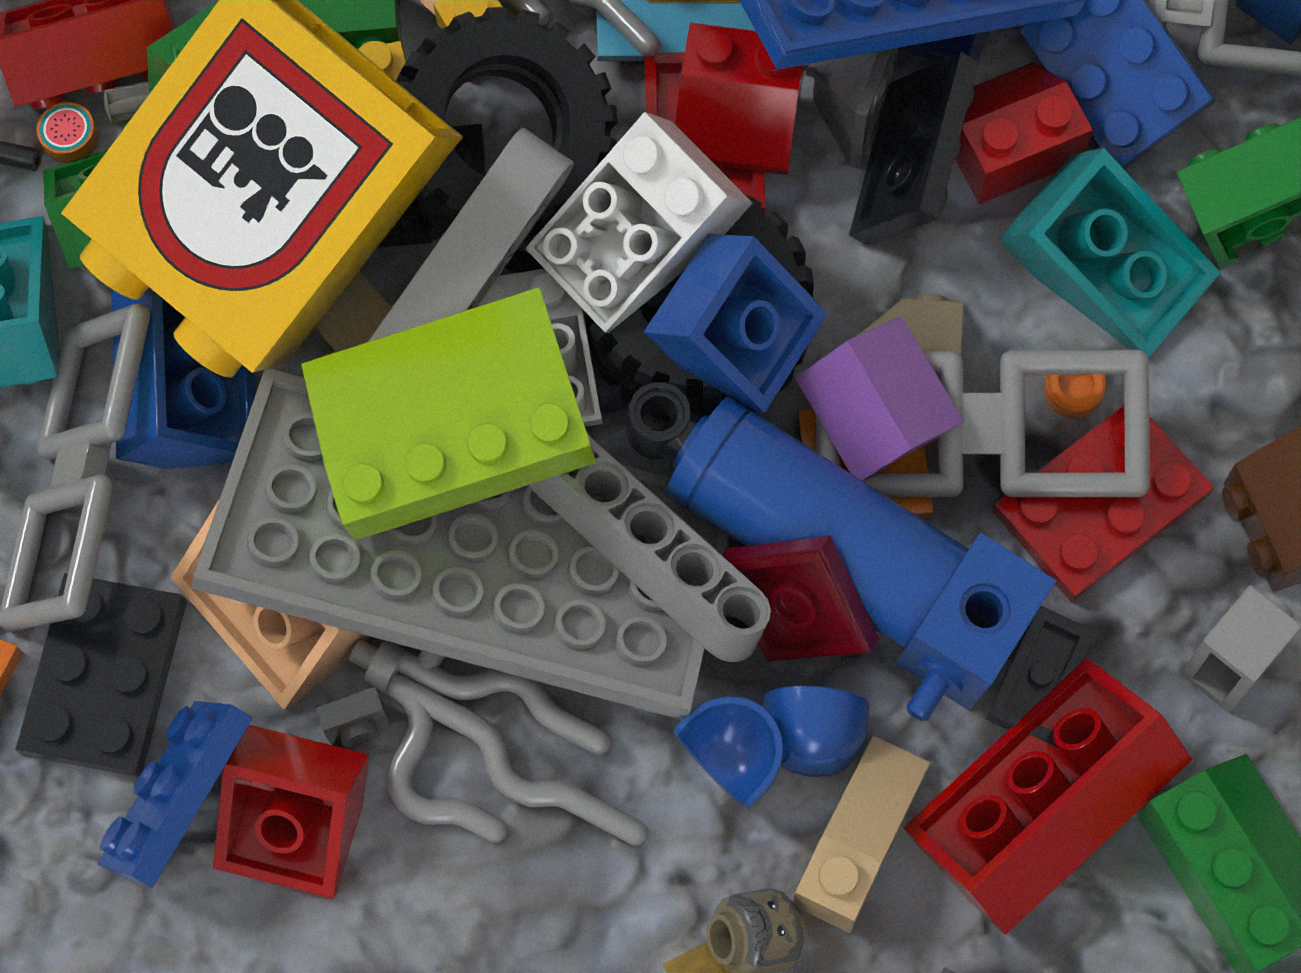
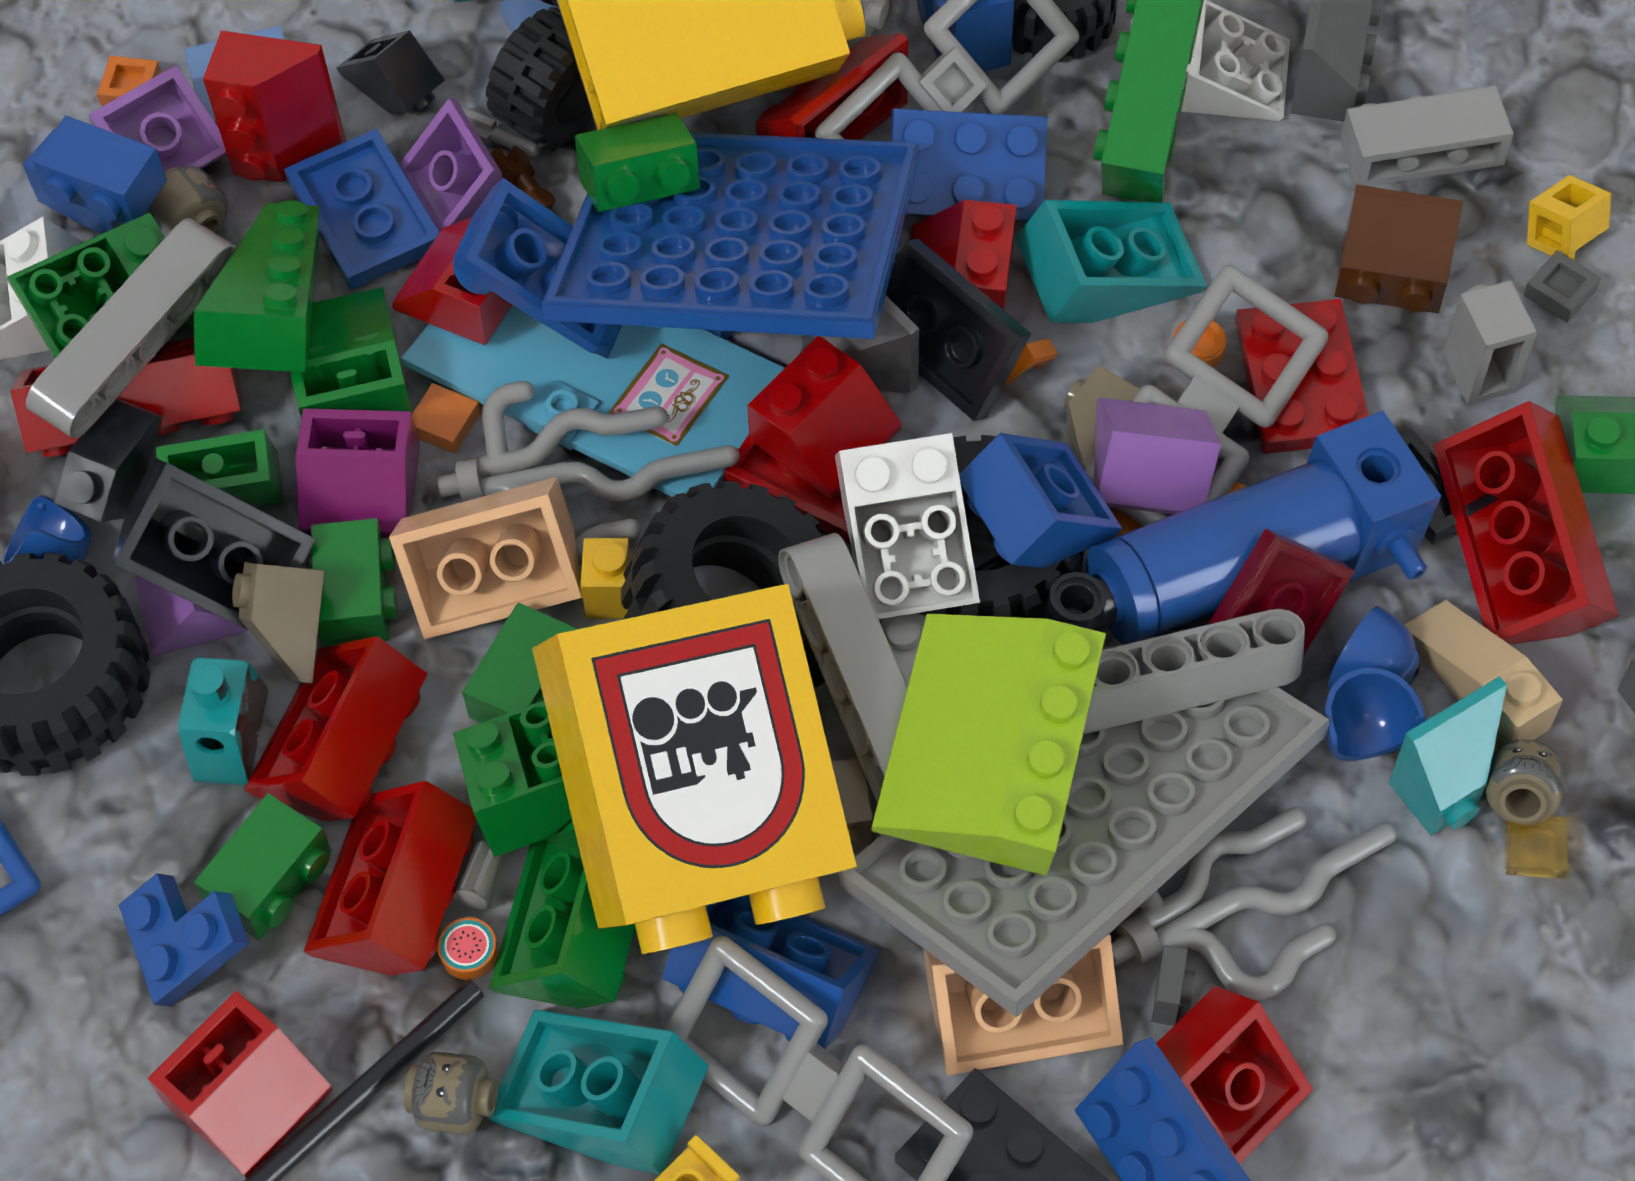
camera: 60 degrees left, 10 degrees down
none -> orange tile [1003,338,1058,387]
none -> slope [1389,676,1507,836]

